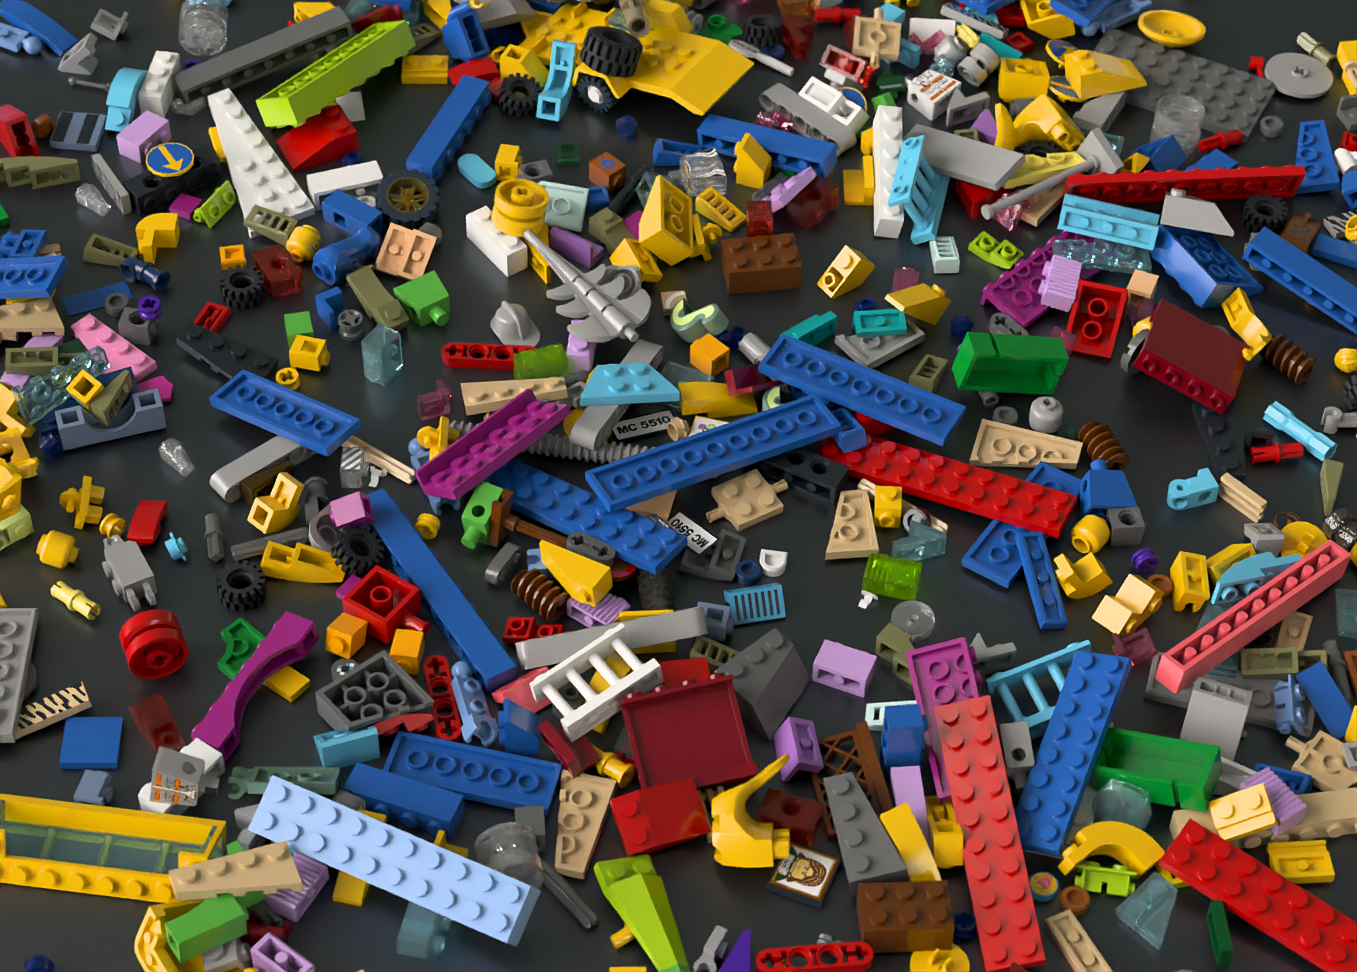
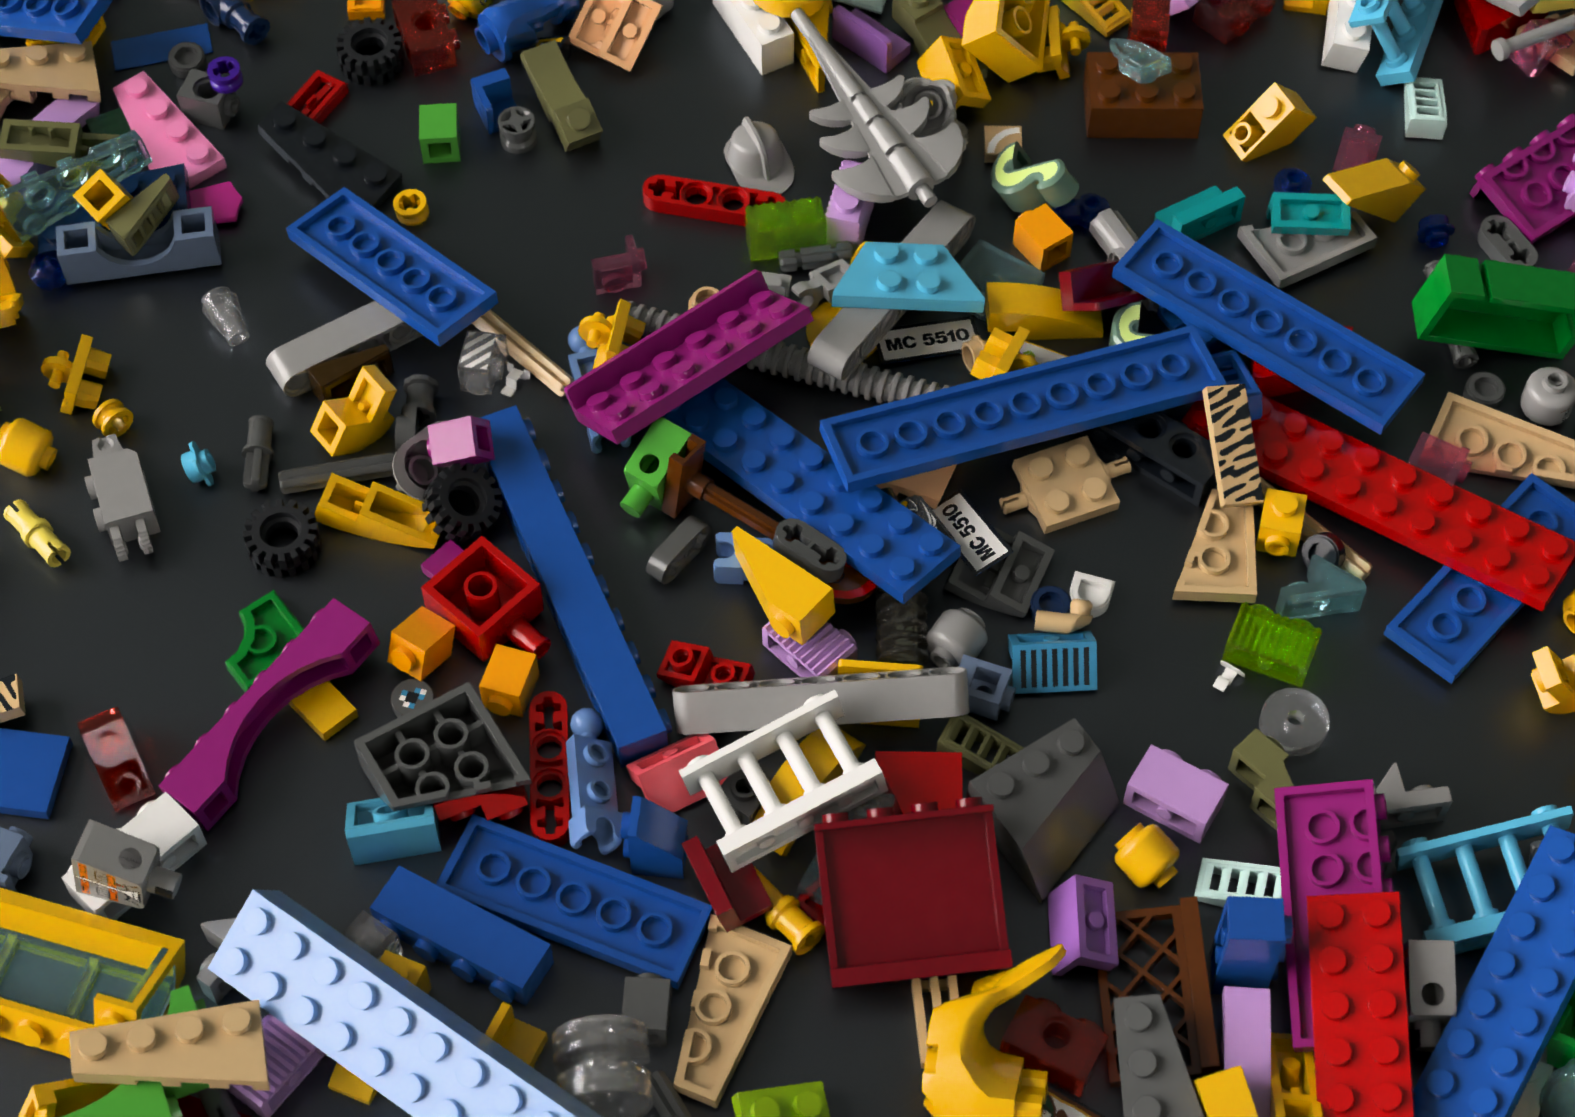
camera: 10 degrees right, 10 degrees up
red wheel [119,609,189,679] -> none
red slope [127,500,168,546] -> none
sand green tile [228,766,341,799] -> none
yellow brick [289,335,330,372] -> none
clear light blue brick [361,323,403,387] -> none
bright green torso [393,270,450,326] -> none
yellow bush [414,513,441,539] -> none
tan wing [460,377,568,416] -> none
reddish brown piece [511,568,570,623] -> none
red slope [610,777,712,857] -> none
olive slope [908,354,950,394] -> none
lime slope [968,231,1024,269] -> none
blue tile [1015,532,1068,630] -> none
none -> light grey head [925,608,988,668]
none -> yellow hips [970,326,1038,379]
none -> tan arm [1034,599,1093,634]
none -> clear light blue plate [1109,38,1172,84]
none -> yellow head [1114,822,1180,889]
none -> tan tile [1202,384,1264,508]
none -> clear pink bracket [1407,432,1473,486]

